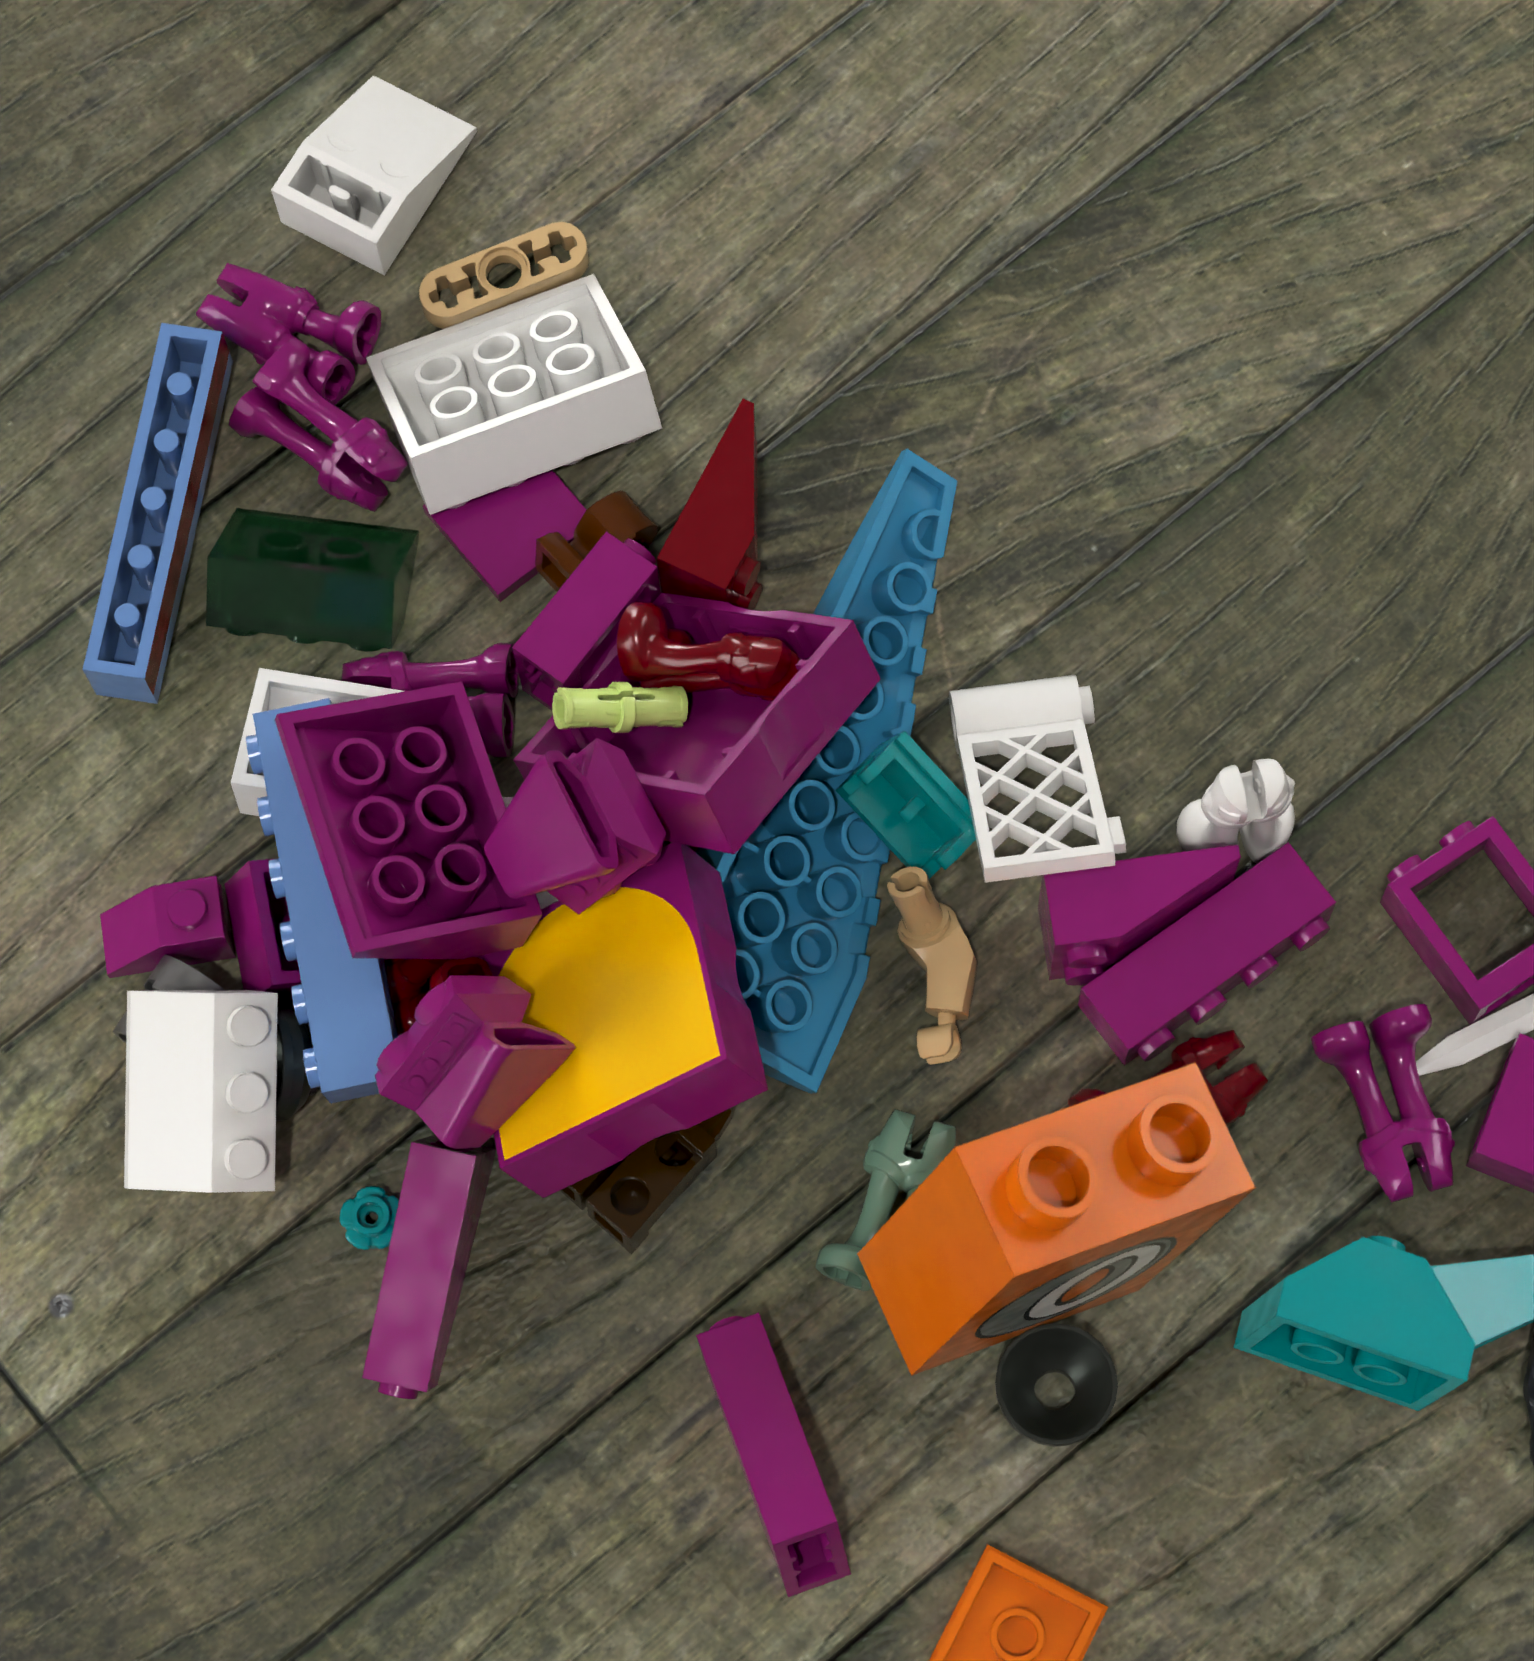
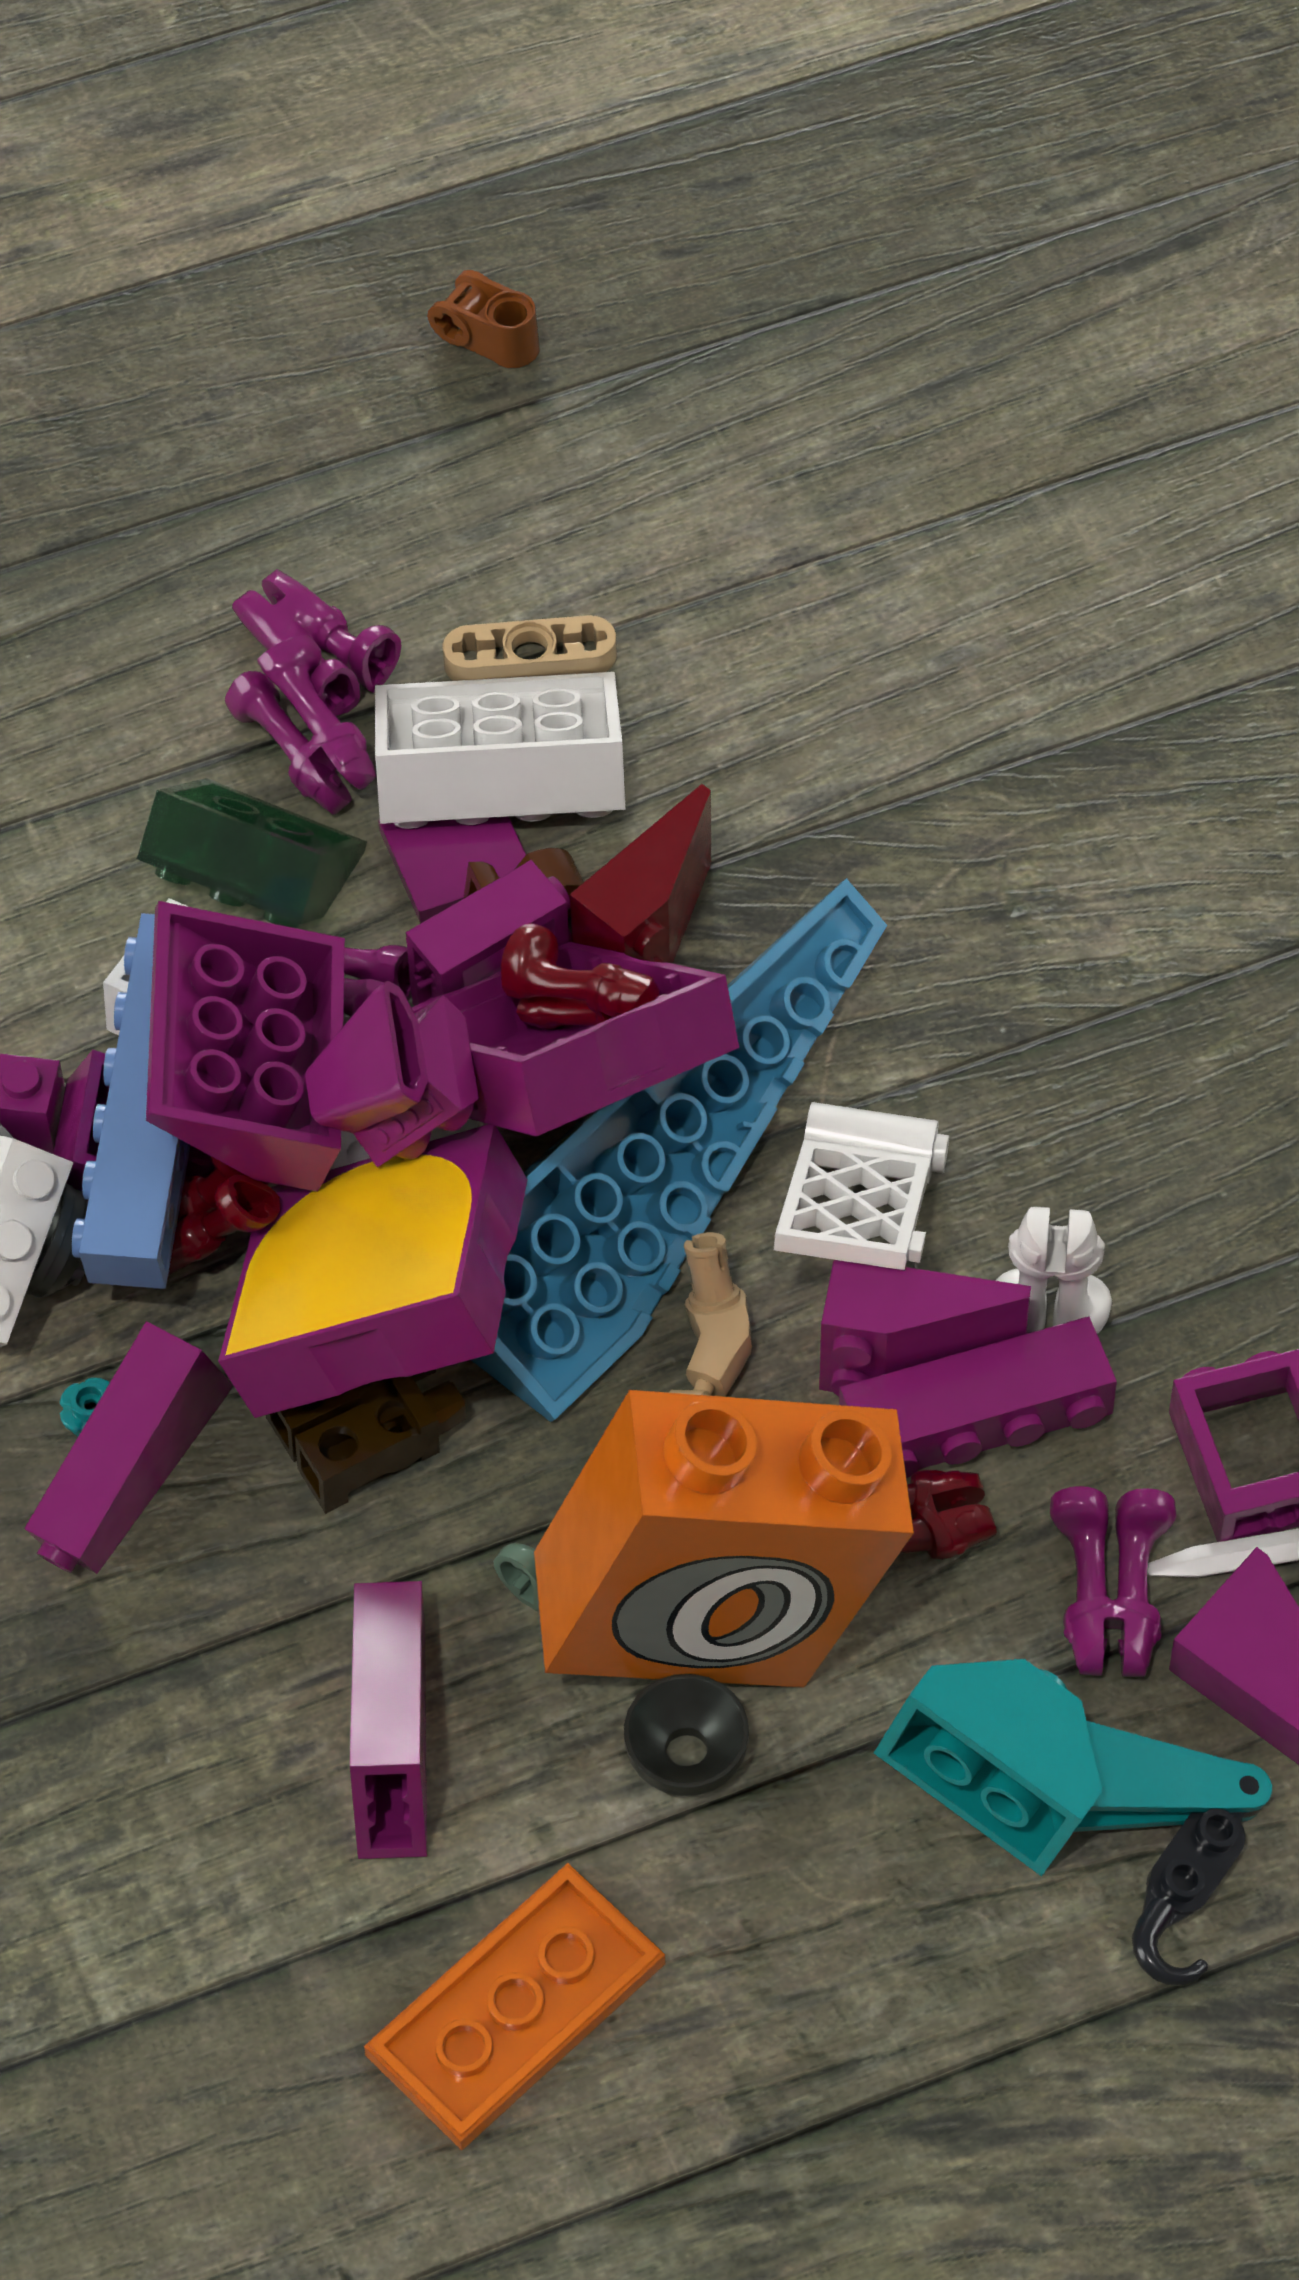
camera: 15 degrees right, 15 degrees down
medium blue brick [82,323,233,704] -> none
white slope [271,75,477,276] -> none
magenta piece [375,975,576,1149] -> none
yellowish green pin [552,682,688,733] -> none
teal hinge [835,731,976,879] -> none

